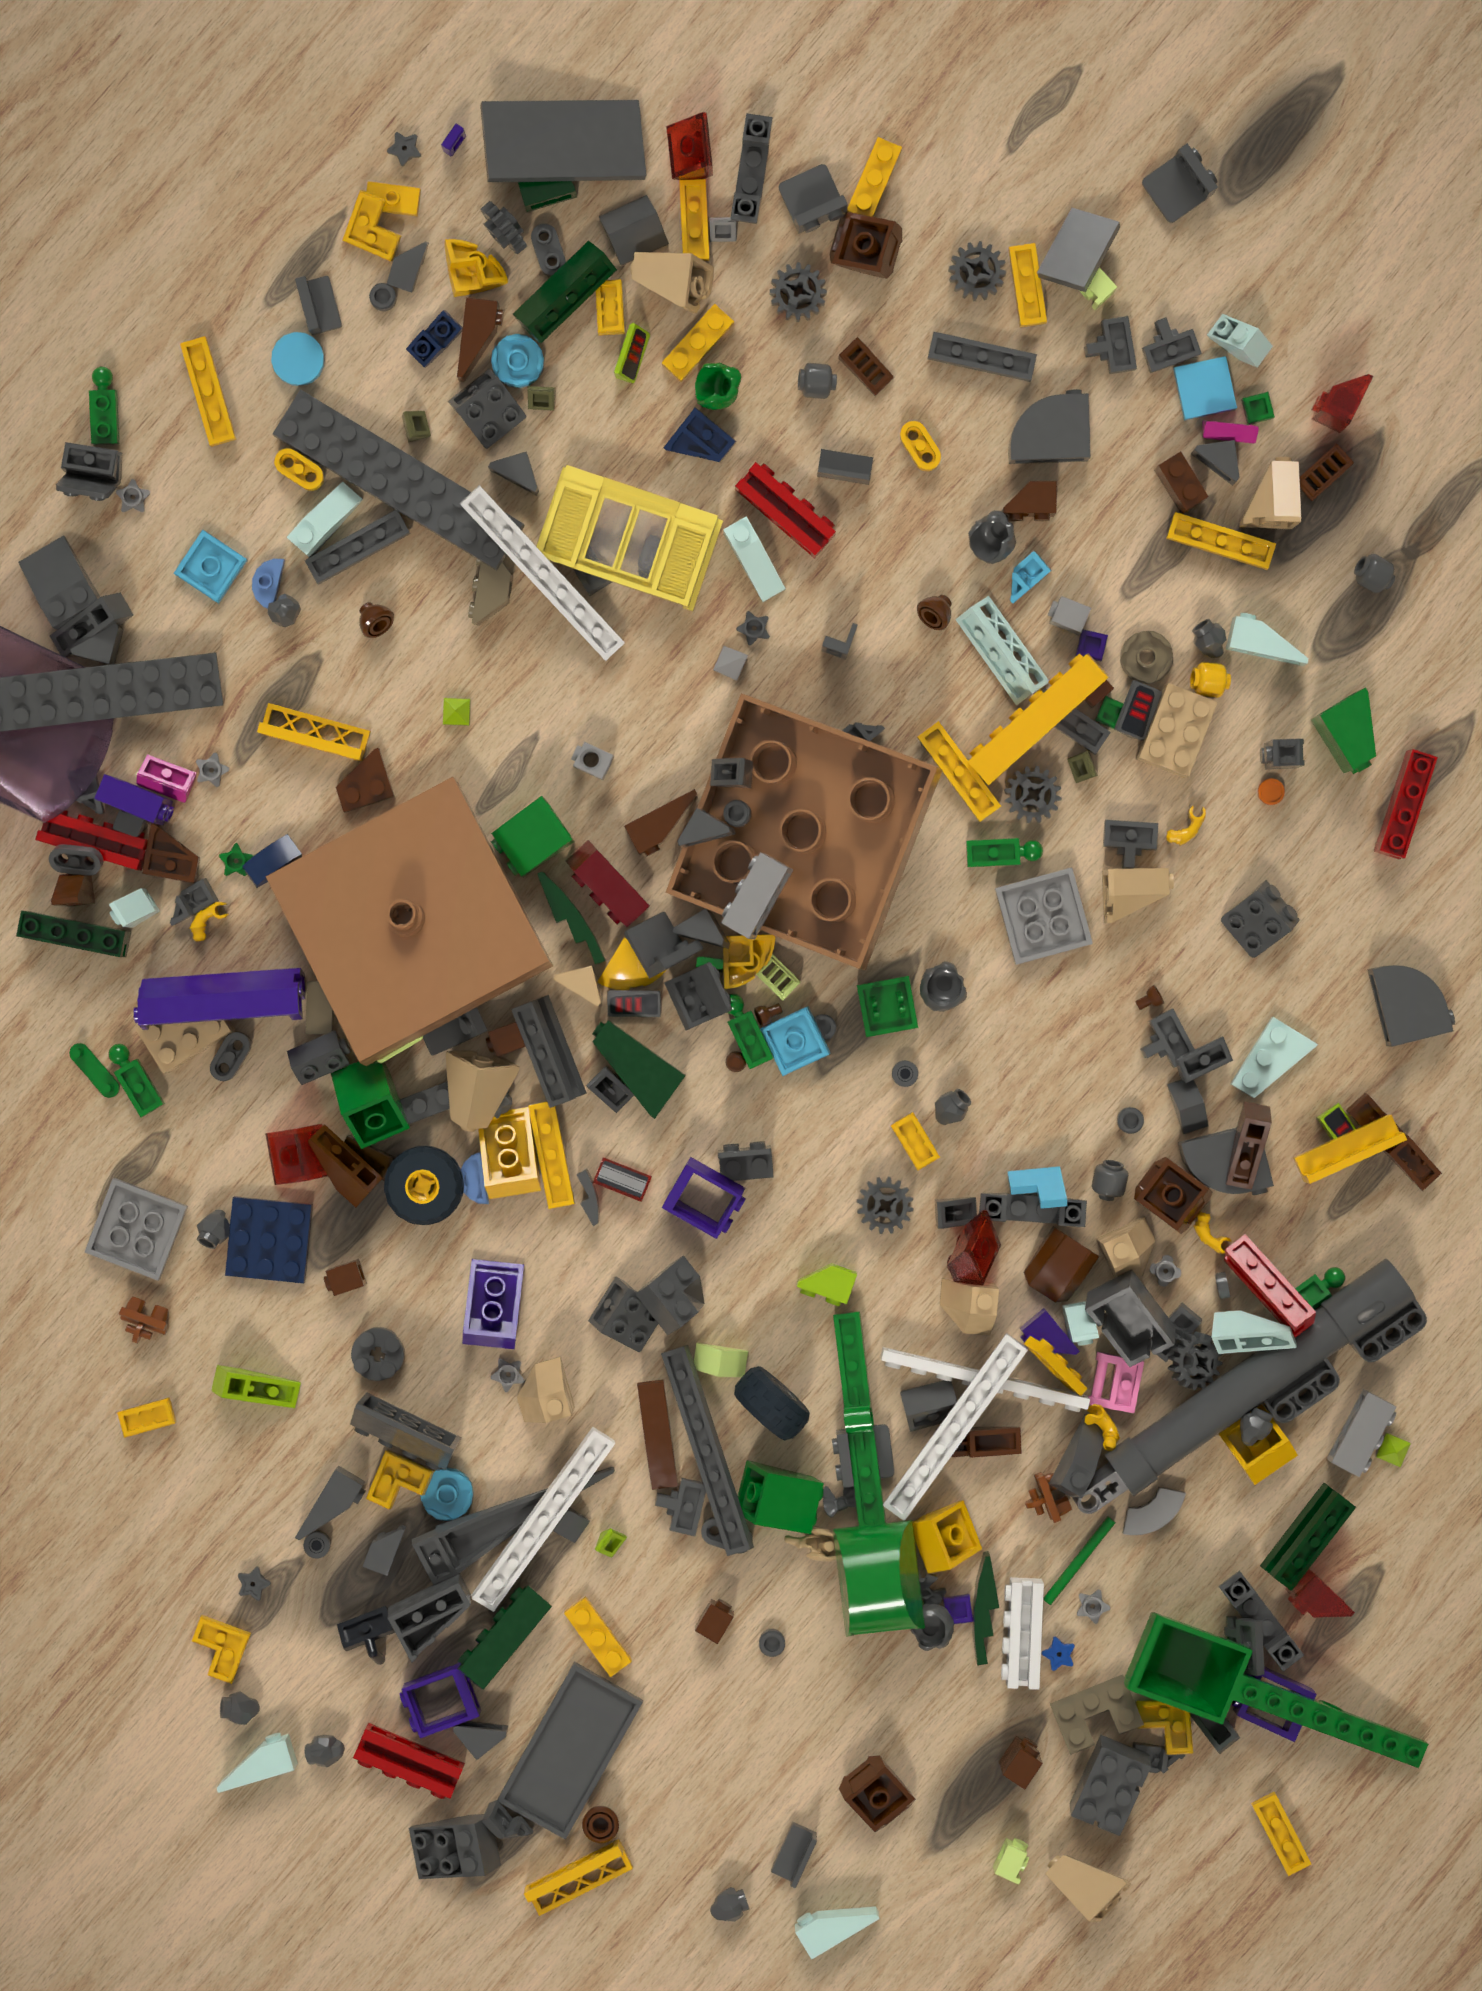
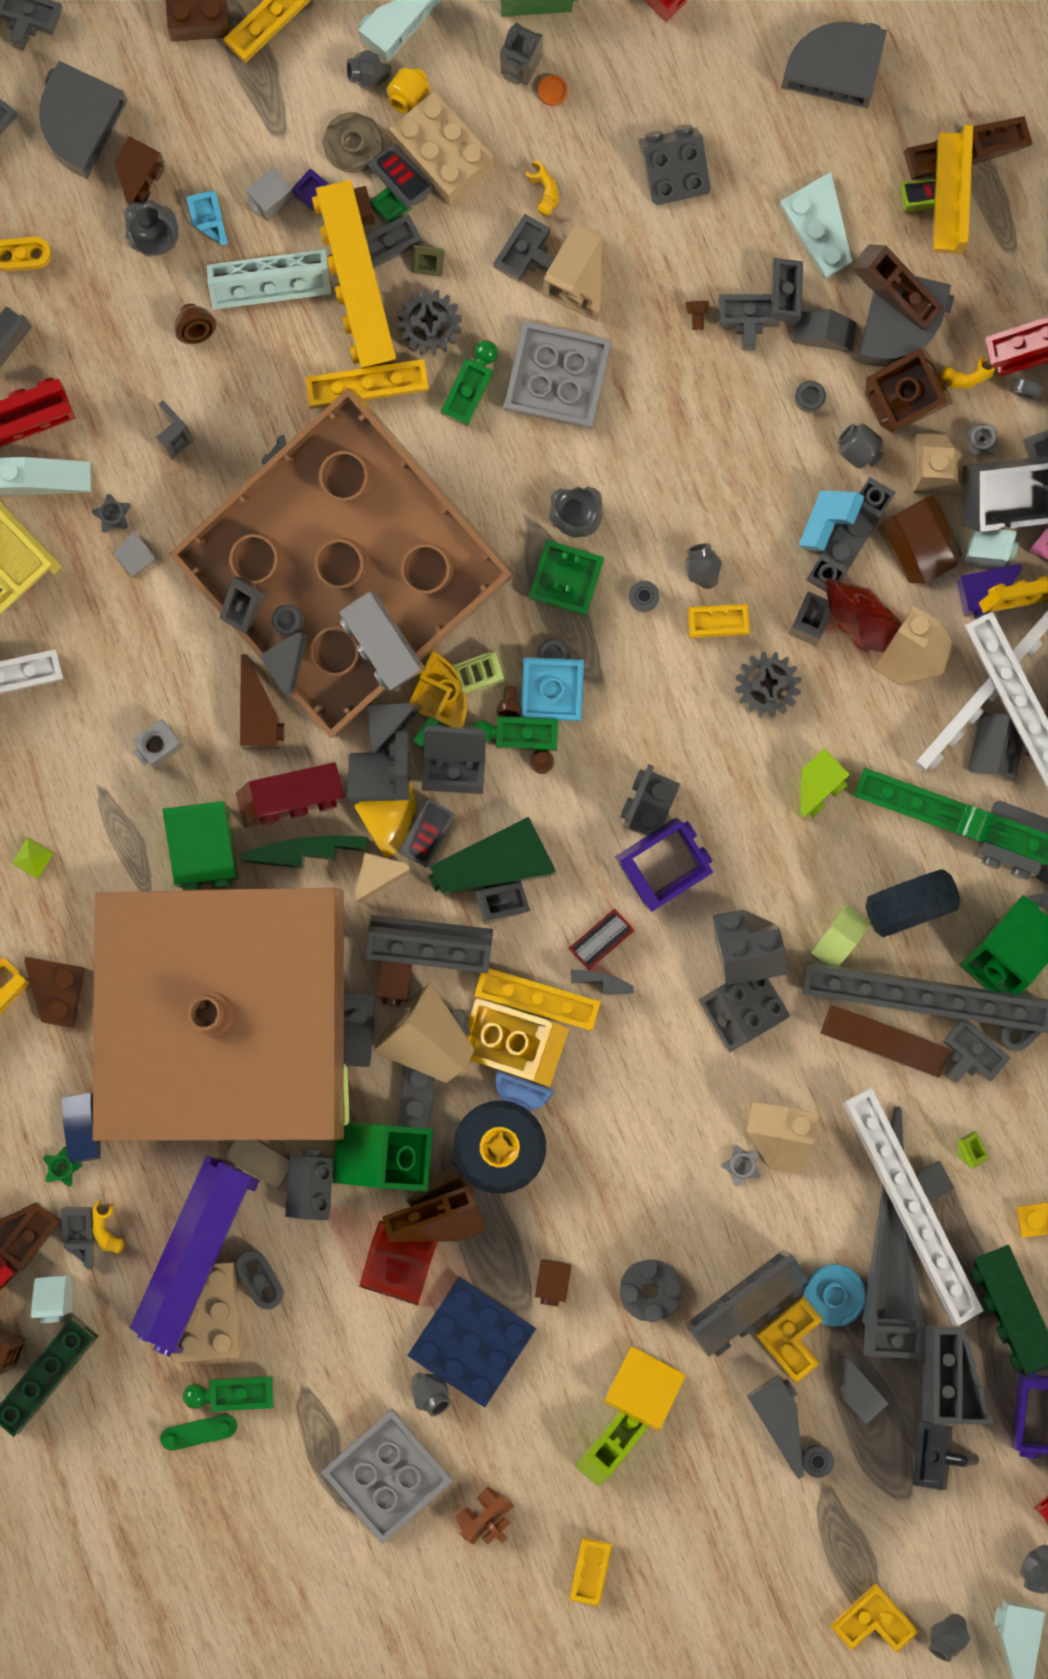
camera: 60 degrees left, 5 degrees down
dark grey plate [238,1566,271,1601] -> none
dark purple slope [462,1259,524,1349] -> none
none -> yellow tile [603,1346,686,1432]

